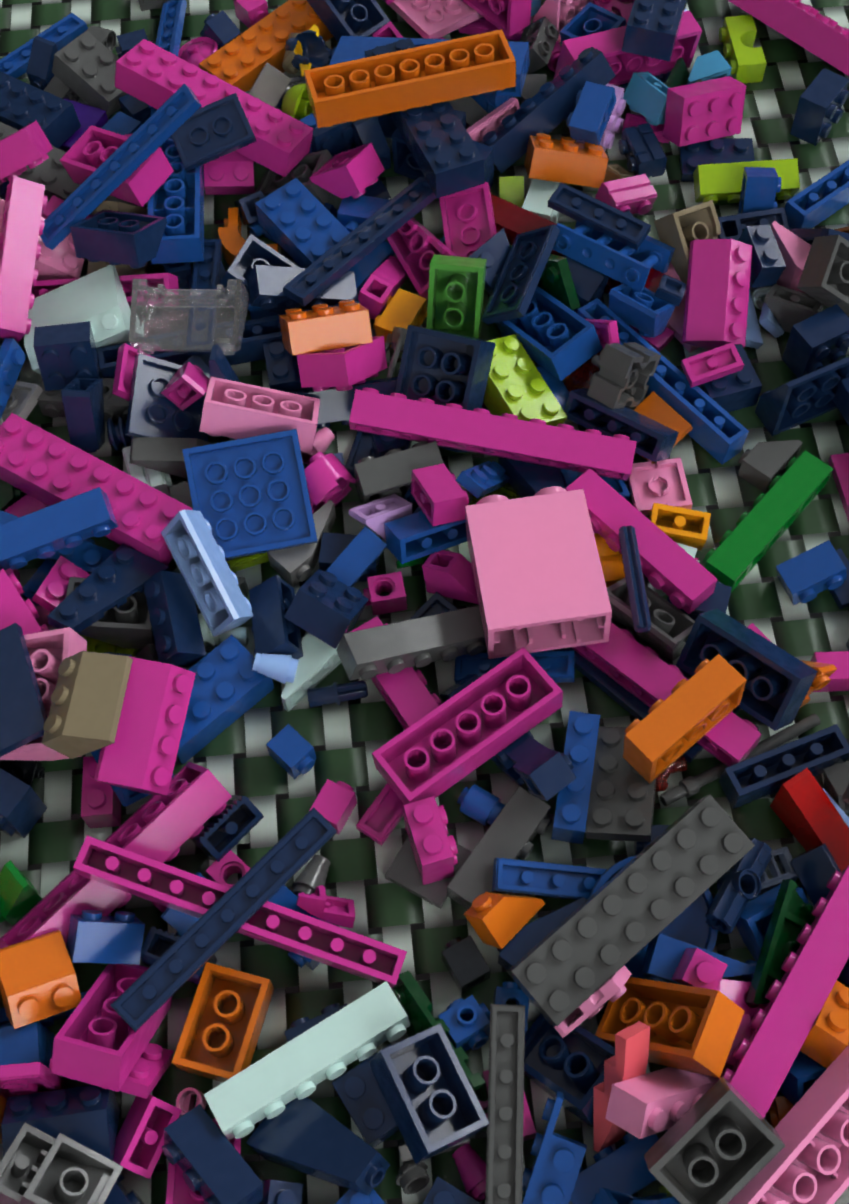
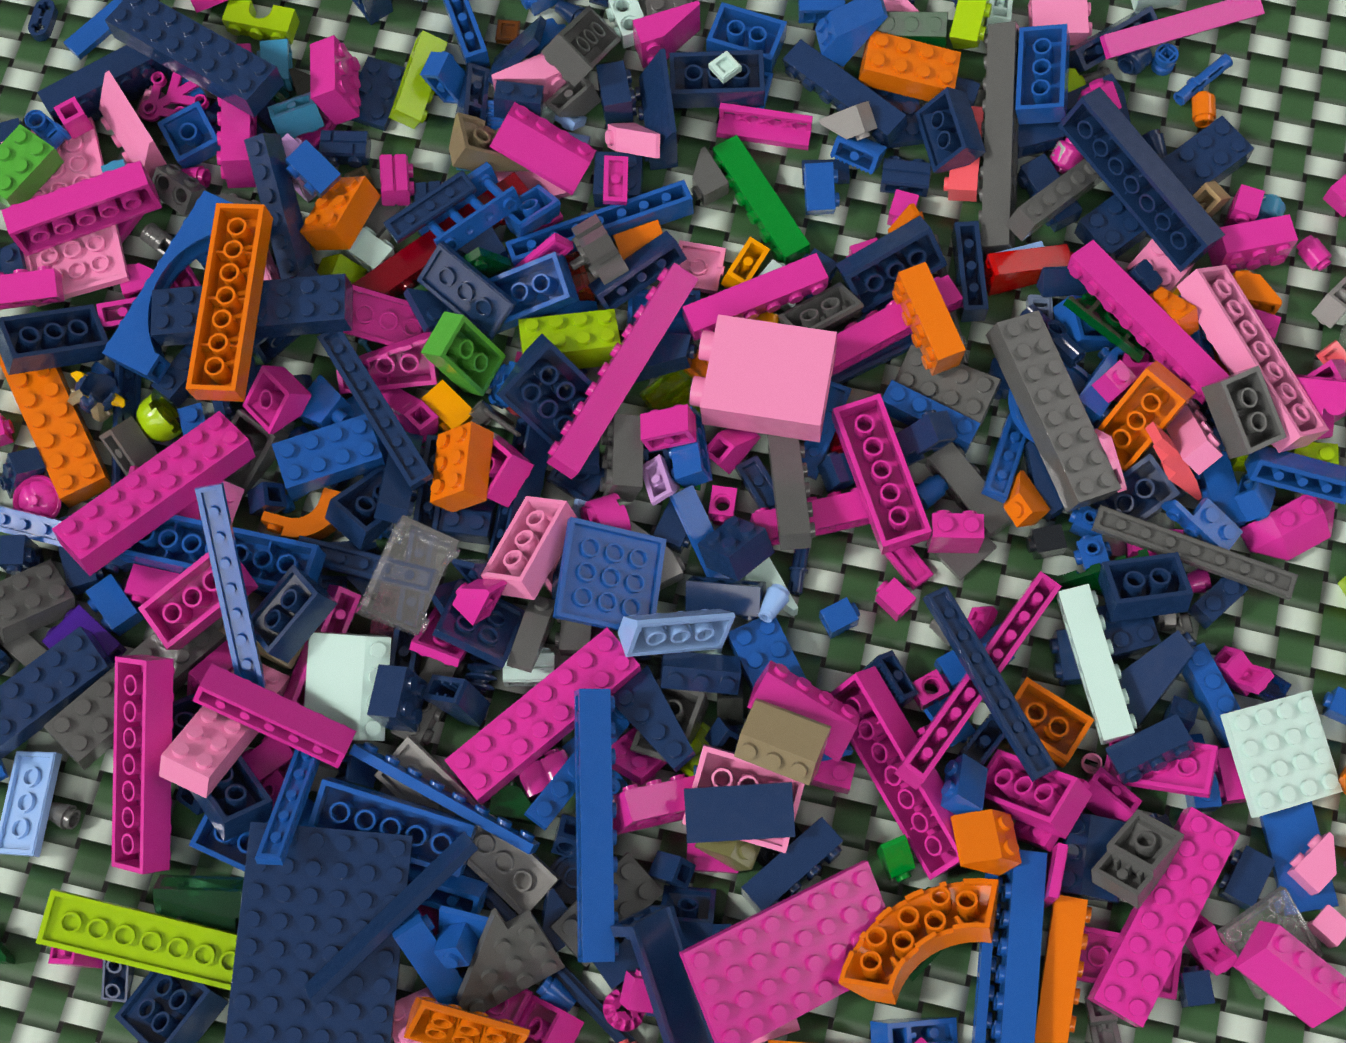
camera: 70 degrees left, 10 degrees up
dark blue tile [171,93,256,171] -> none
blue plate [456,461,510,499] -> none
dark blue axle [618,525,652,633] -> none
dark blue tile [654,275,687,306] -> none
none -> bright pink slope [605,122,660,158]

